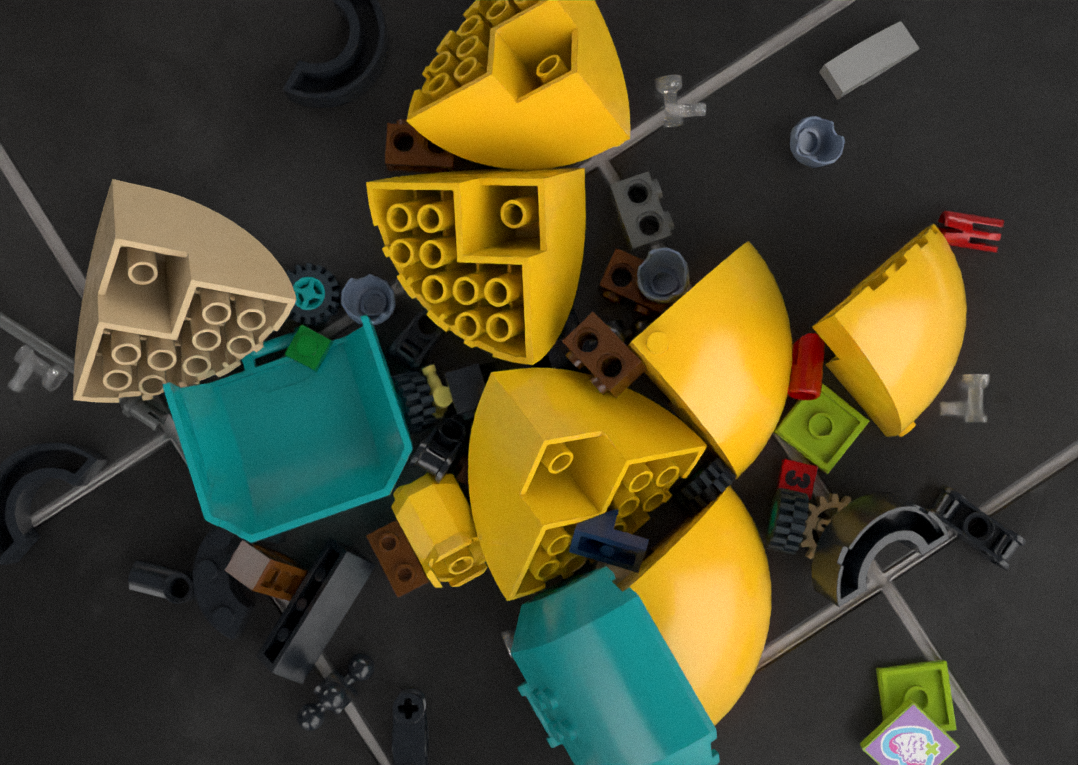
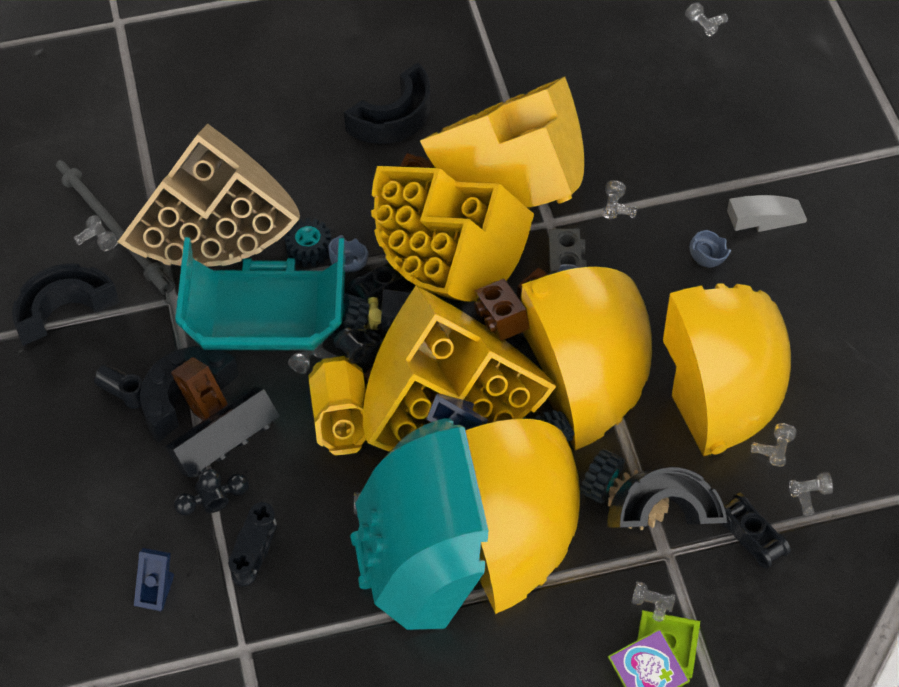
camera: 20 degrees right, 30 degrees down
green plate [285,325,333,372] -> none
reddish brown brick [366,520,430,598] -> none
lime tile [773,383,869,474] -> none
red tile [776,459,818,500] -> none
red arm [787,333,825,401] -> none
red arm [938,211,1004,253] -> none
none -> clear piece [631,581,676,622]
none -> clear piece [789,472,833,515]

